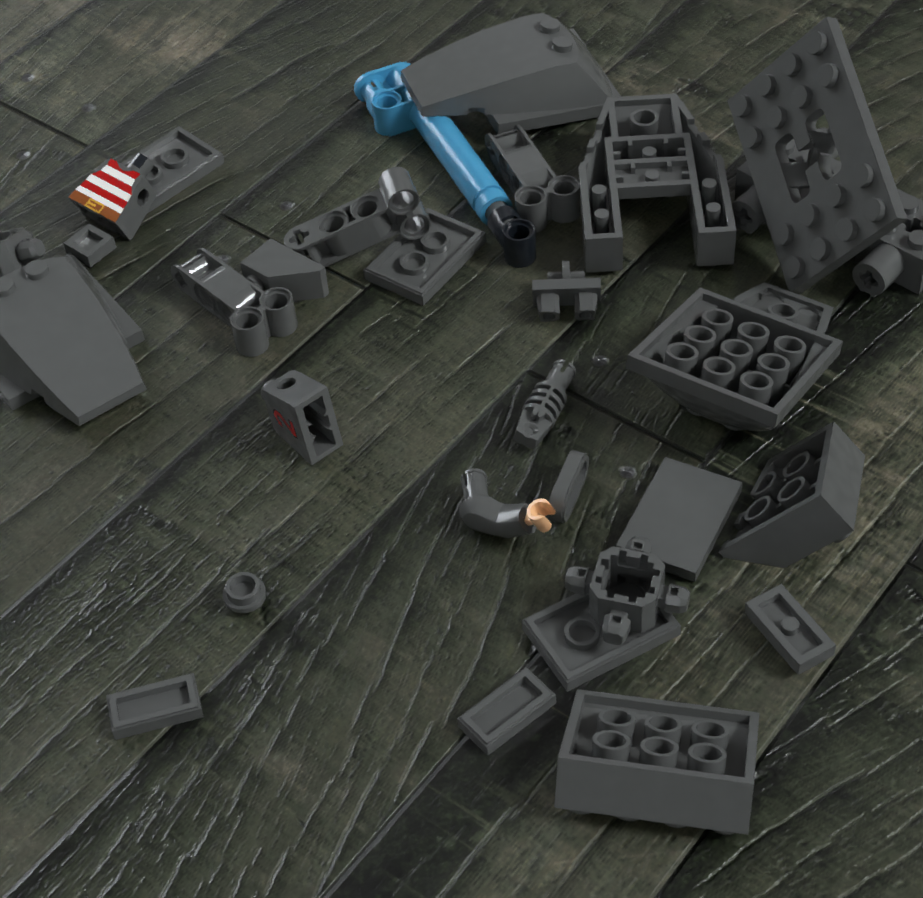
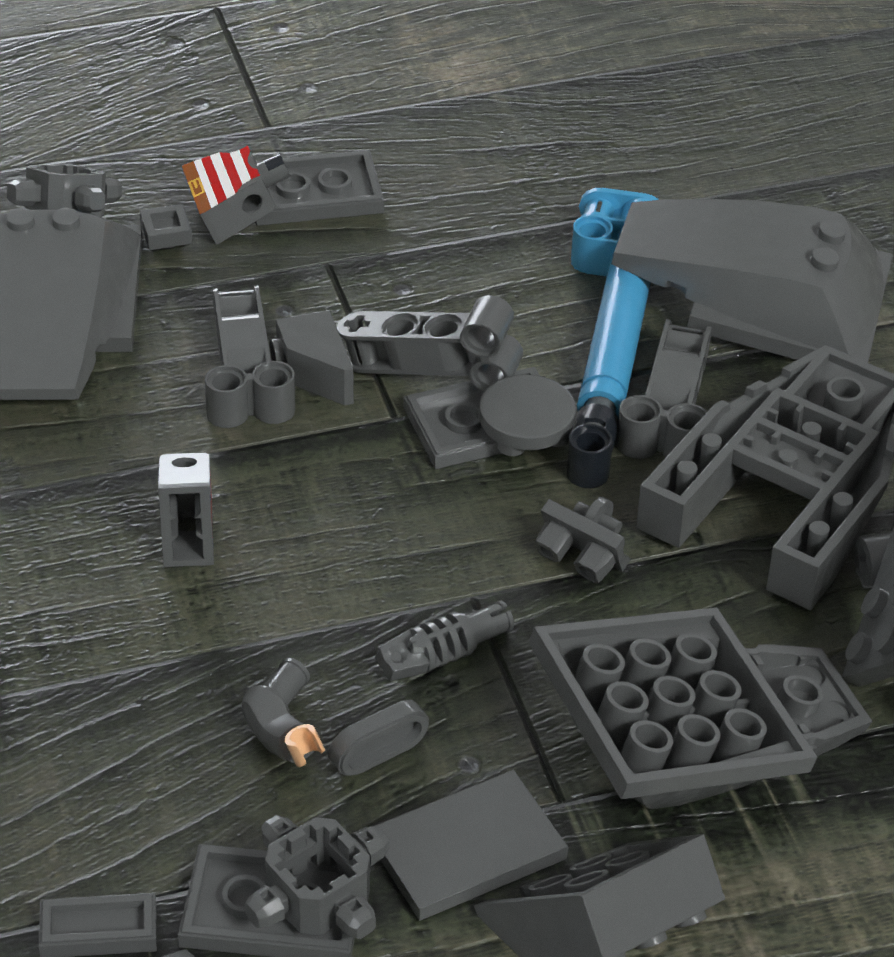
camera: 30 degrees right, 5 degrees down
none -> dark grey tile [479,375,576,456]

